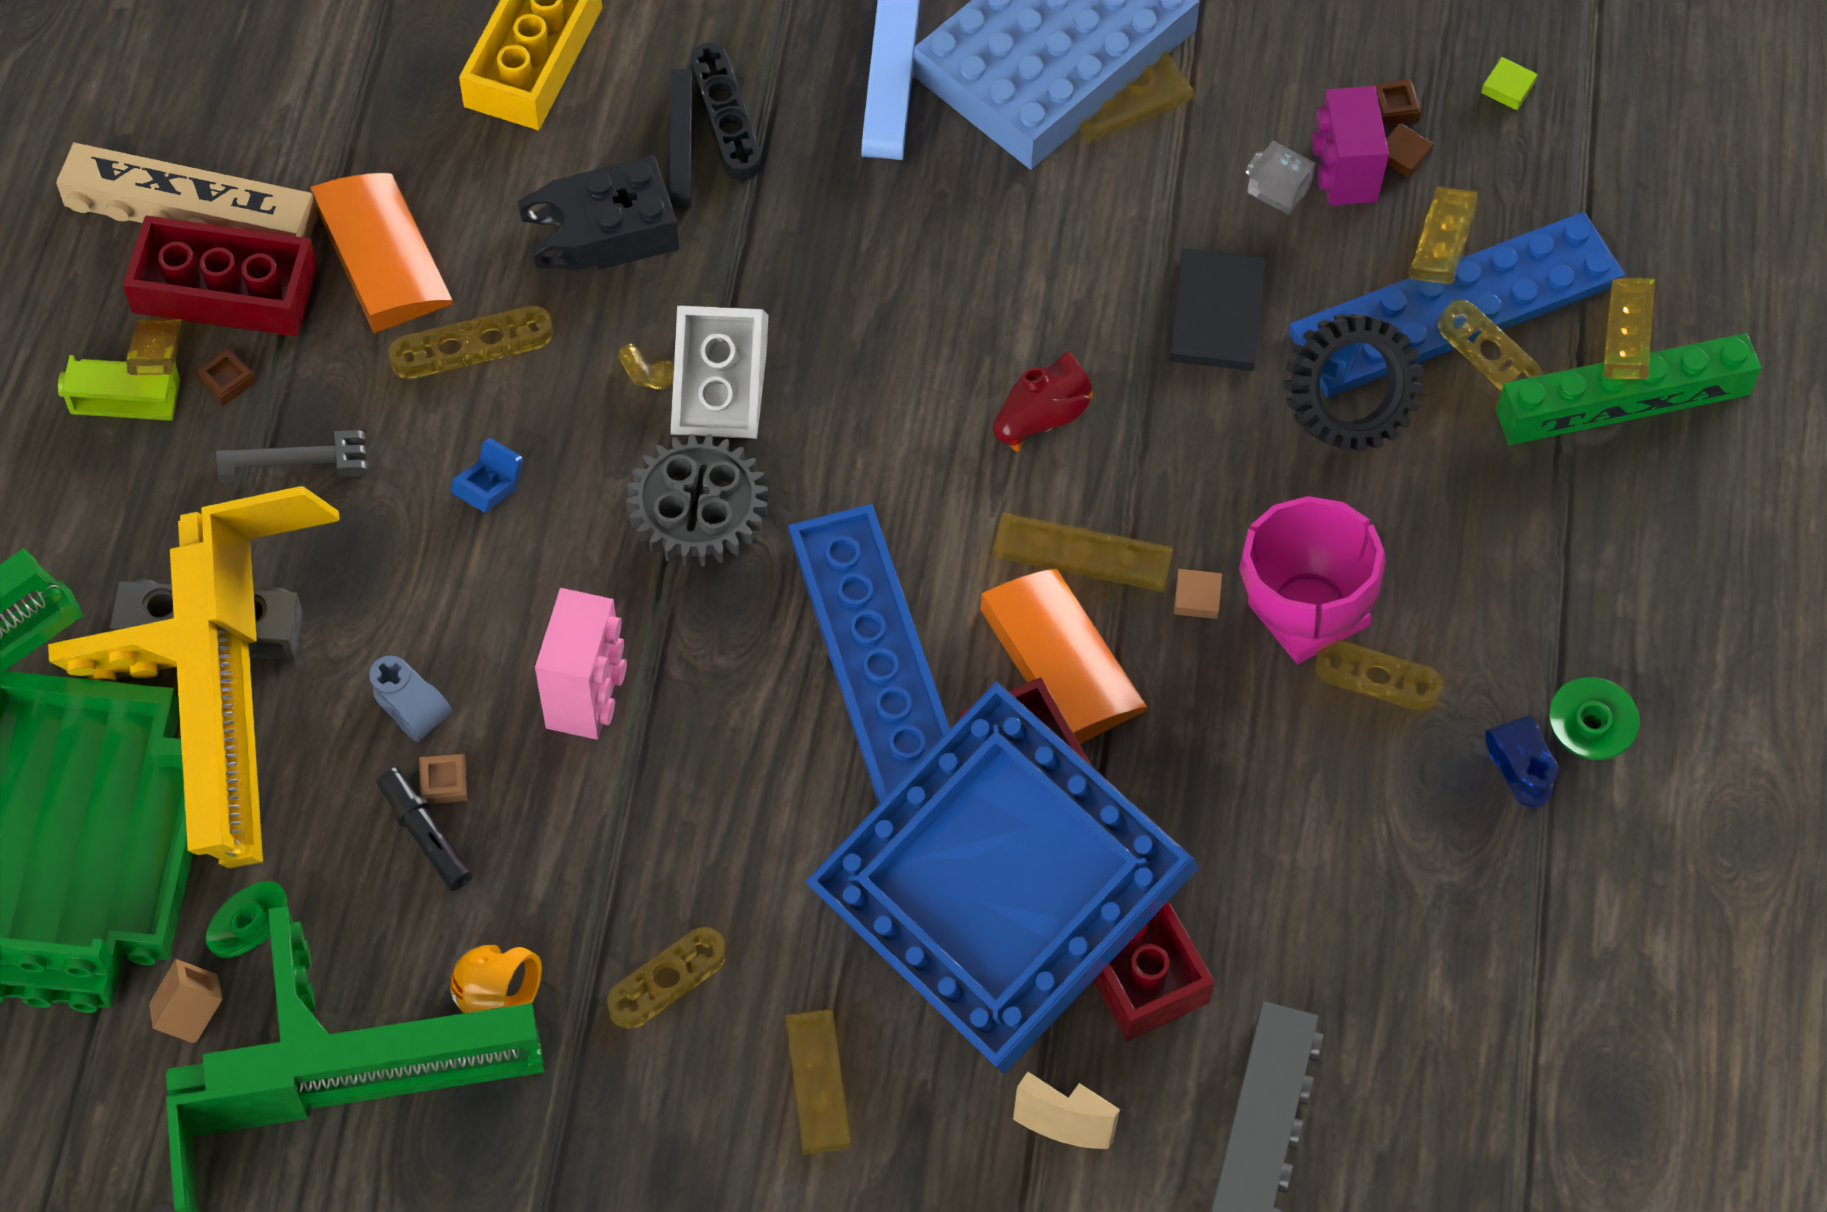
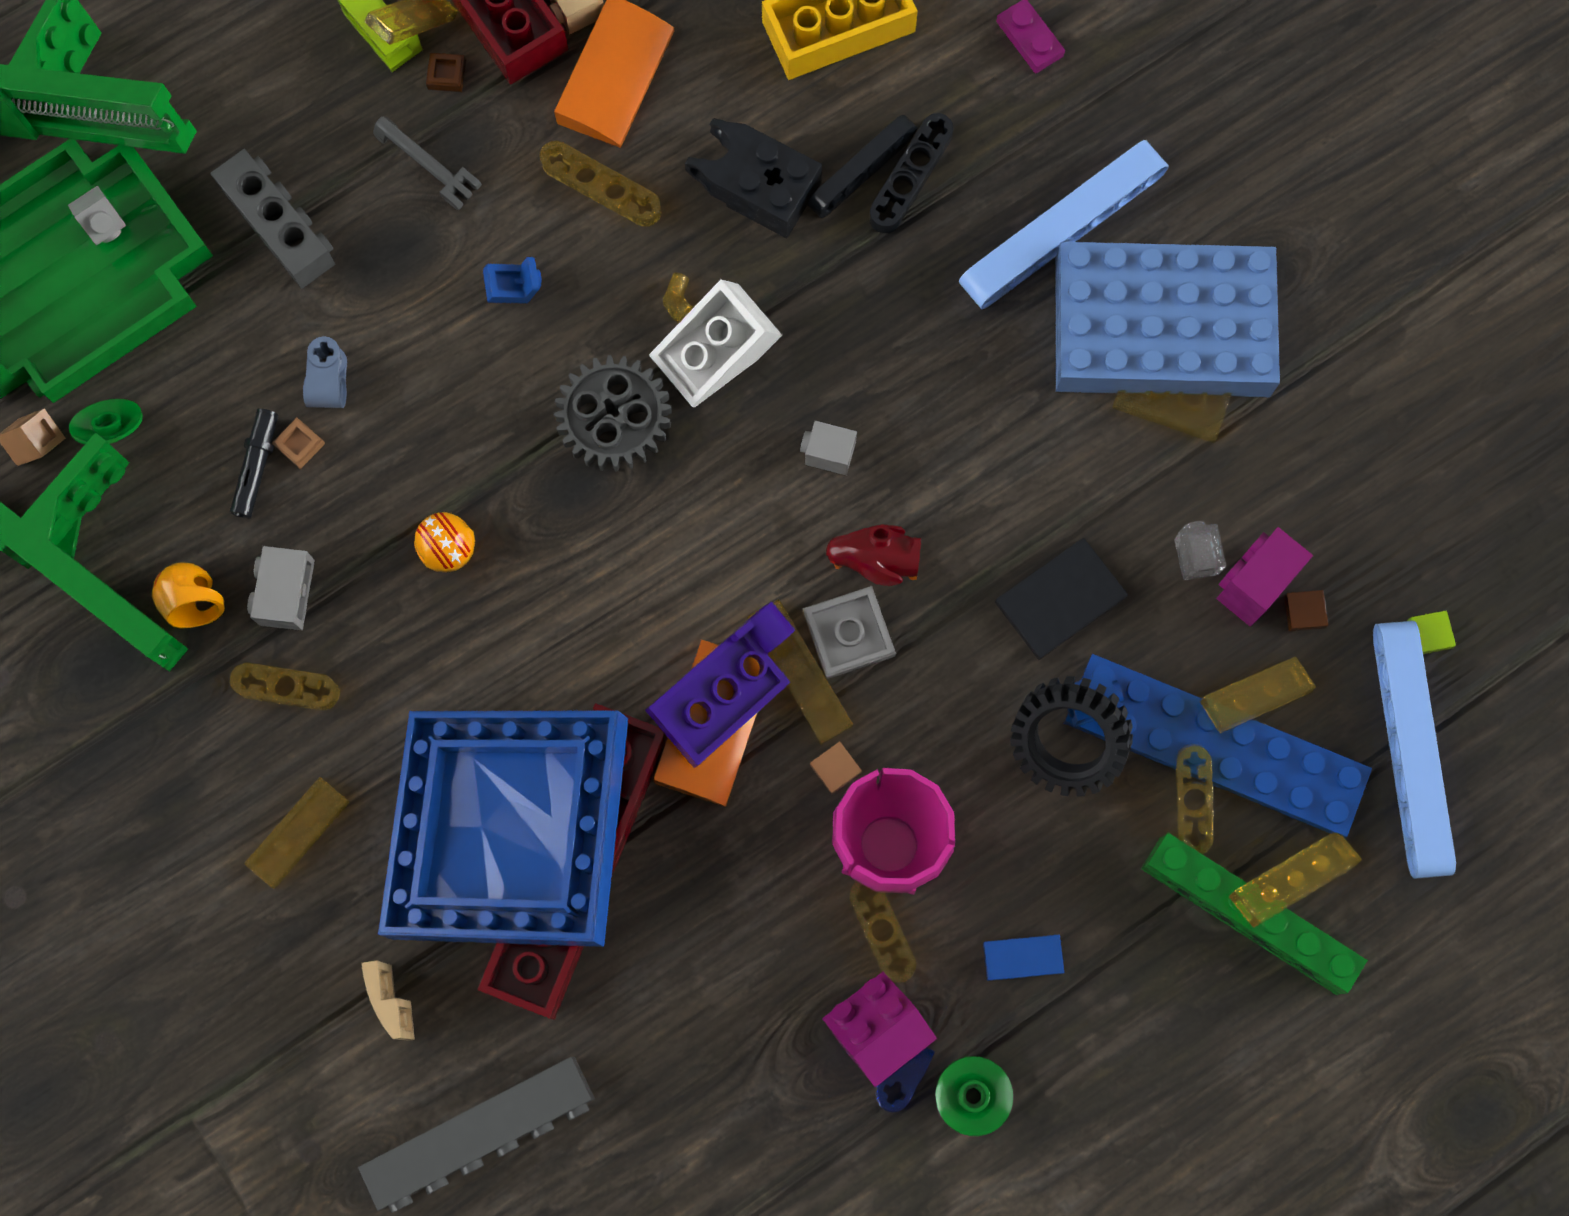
camera: 50 degrees right, 15 degrees up
yellow piece [48,486,340,869] -> none
bright pink brick [535,588,627,740] -> none
blue plate [788,504,950,805] -> none
reddish brown tile [1372,79,1421,125] -> none
none -> light grey brick [68,186,126,245]
none -> light grey brick [247,546,315,630]
none -> light orange helmet [414,512,475,573]
none -> dark purple hinge [645,601,795,768]
none -> light grey brick [800,421,857,476]
none -> light grey tile [802,586,896,679]
none -> magenta brick [822,971,937,1087]
none -> blue tile [983,934,1065,981]
none -> light blue beam [1373,621,1456,879]

